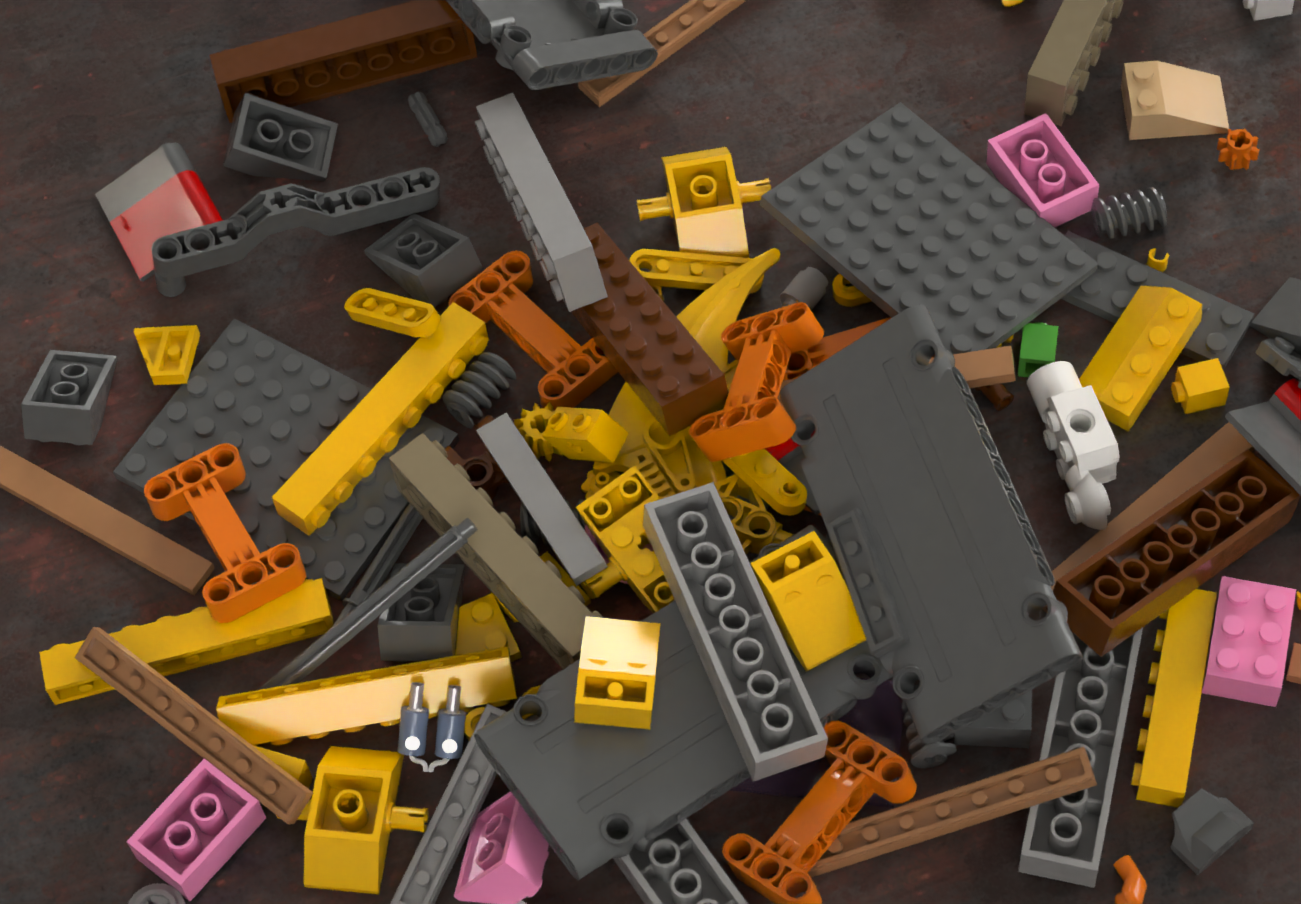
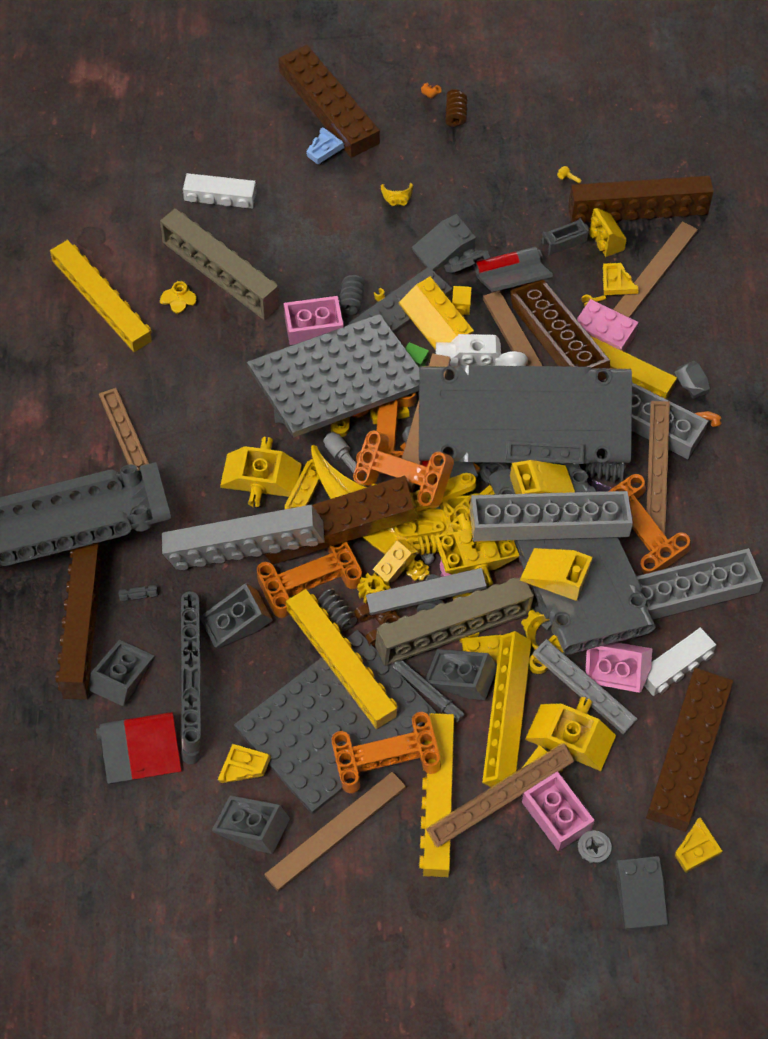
camera: 80 degrees left, 0 degrees up
dark grey piece [257,518,478,690] -> none
yellow plate [344,288,441,338] -> none
sand blue piece [397,682,466,772] -> none
tan slope [1121,61,1229,140] -> none
orange gear [1217,128,1260,170] -> none

